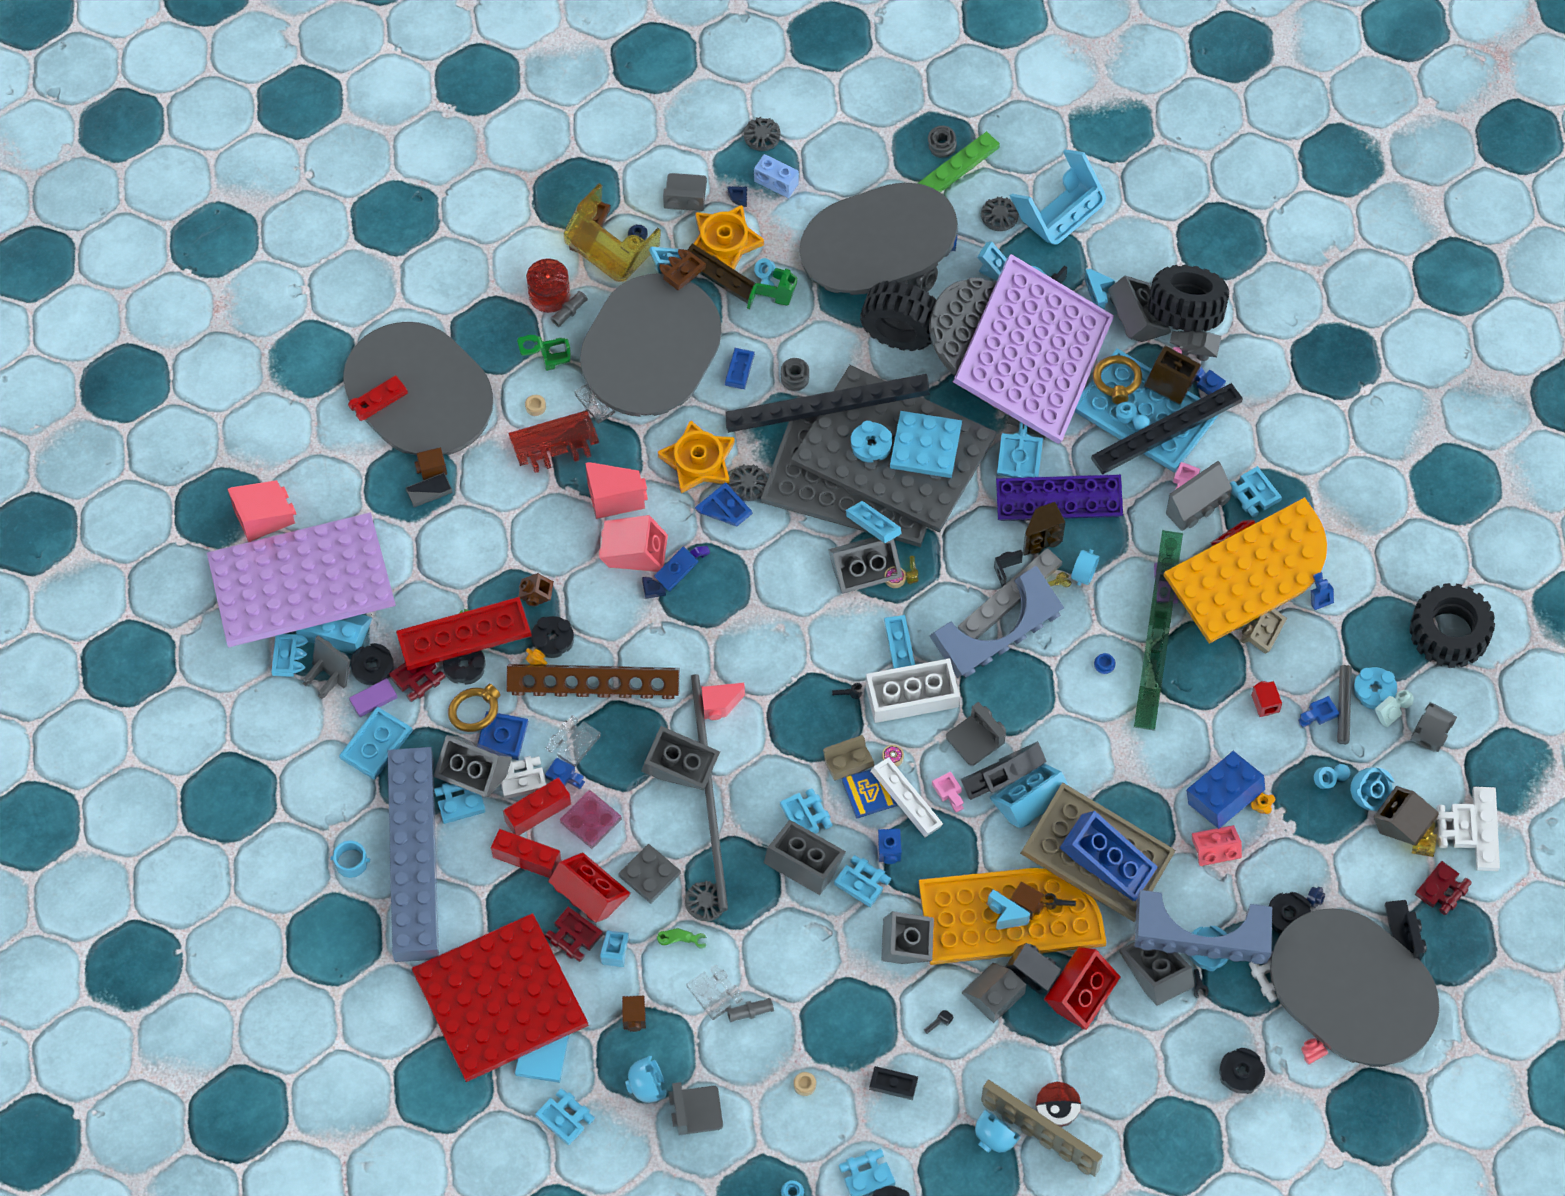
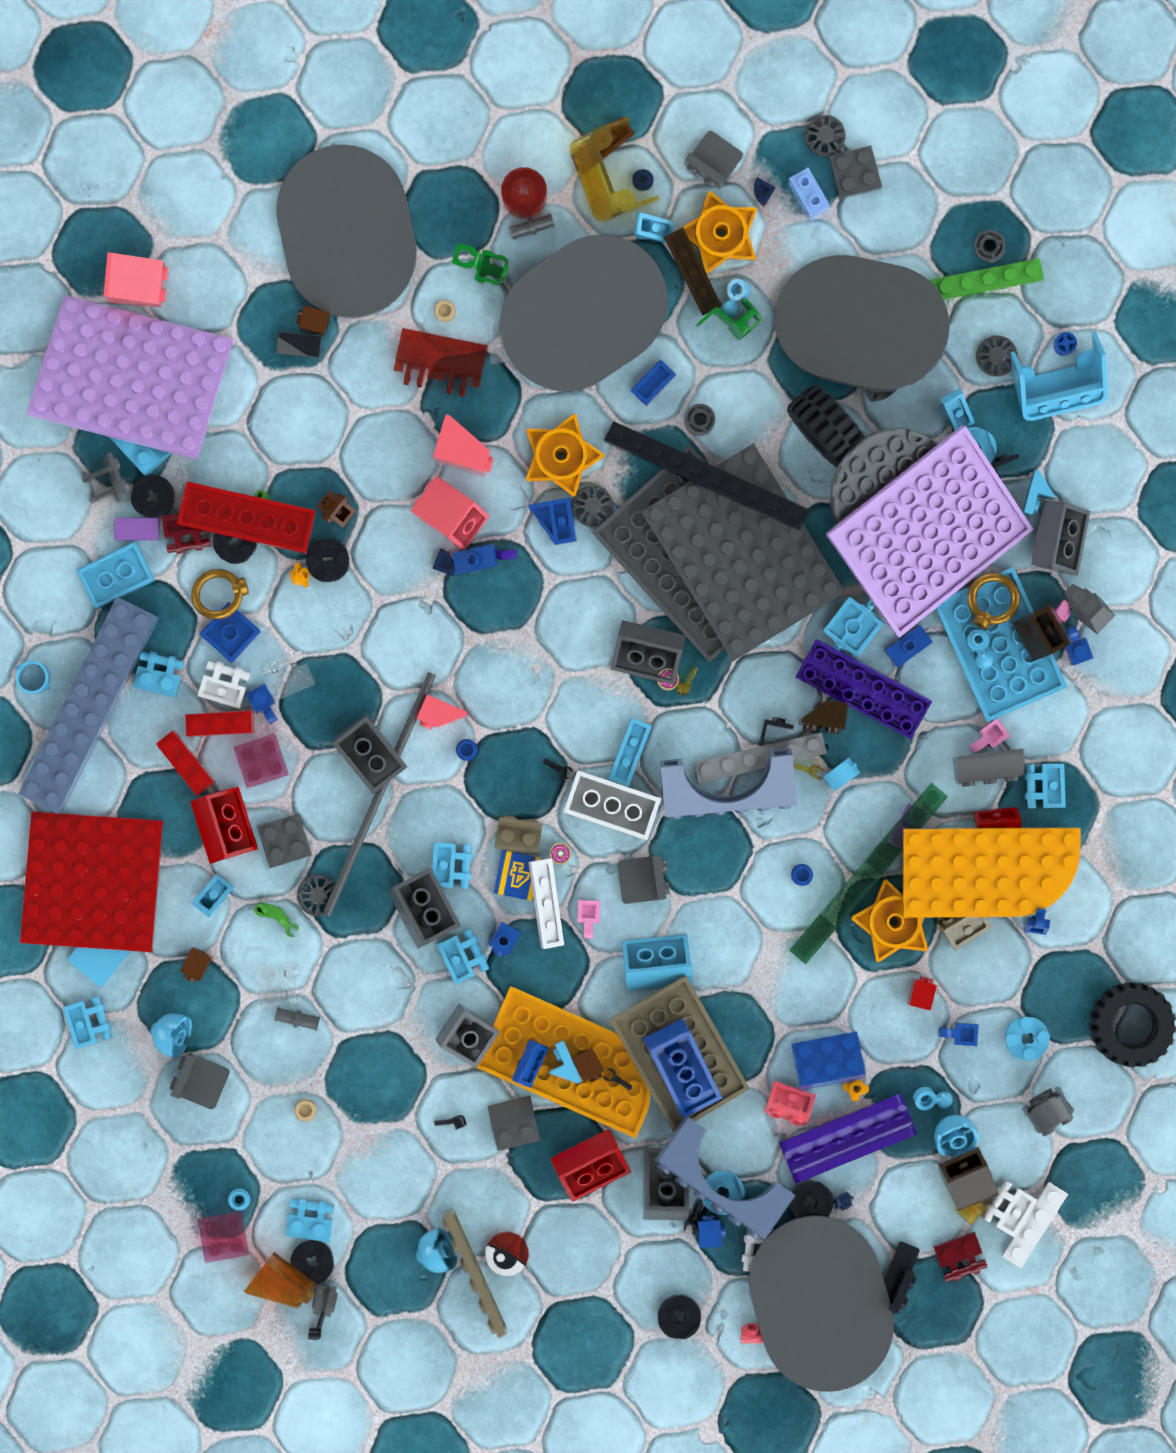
camera: 30 degrees right, 25 degrees up
medium azure plate [271,634,308,677] -> none
red plate [348,375,408,421] -> none
dark grey slope [433,735,512,797] -> none
reddish brown brick [507,664,680,699] -> none
dark red plate [545,907,603,962] -> none
reddish brown plate [659,249,706,291] -> none
medium azure plate [846,501,901,543] -> none
medium azure plate [851,421,892,462] -> none
black plate [869,1066,919,1100] -> none
medium azure plate [890,411,962,478] -> none
black slope [960,741,1047,800] -> none
black brick [1005,943,1061,994] -> none
black plate [1091,383,1243,475] -> none
black tyre [1148,265,1230,332] -> none
dark grey axle [1337,665,1352,745] -> none
light aqua plate [1375,690,1414,727] -> none
none -> blue plate [456,739,478,761]
none -> blue plate [512,1040,549,1088]
none -> blue brick [697,1214,725,1248]
none -> dark purple plate [779,1093,918,1183]
none -> dark grey plate [829,145,882,199]
none -> light orange plate [851,879,928,962]
none -> blue plate [885,625,933,668]
none -> blue wheel [1053,332,1077,356]

